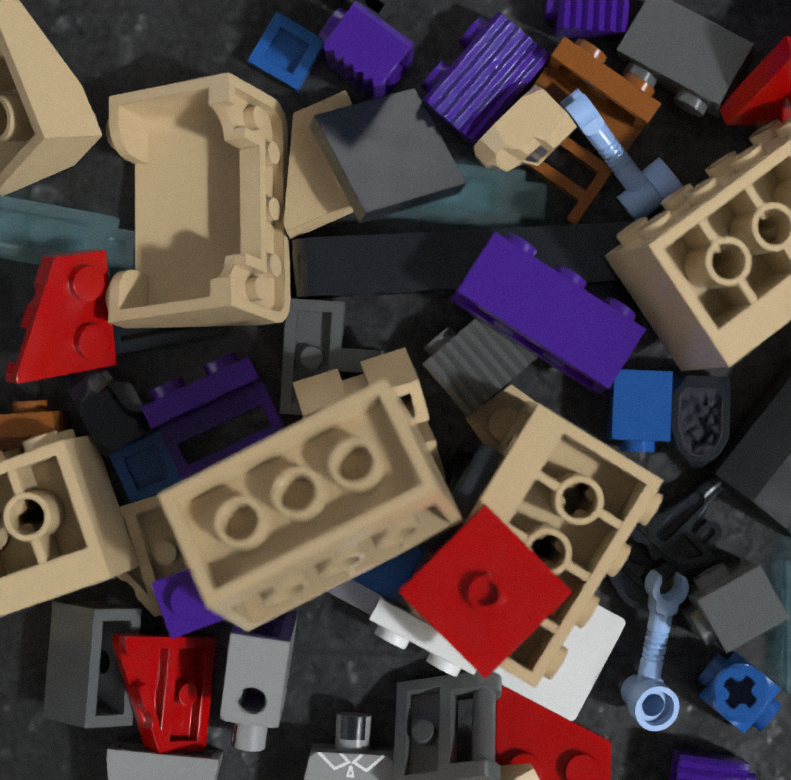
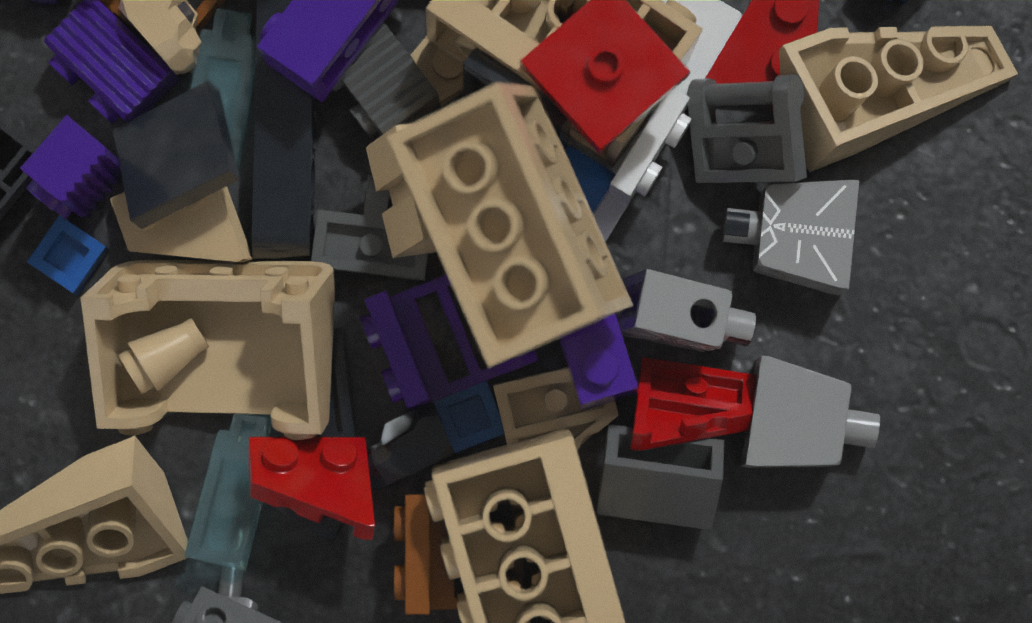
camera: 80 degrees left, 5 degrees down
none -> tan cone [118,318,209,394]

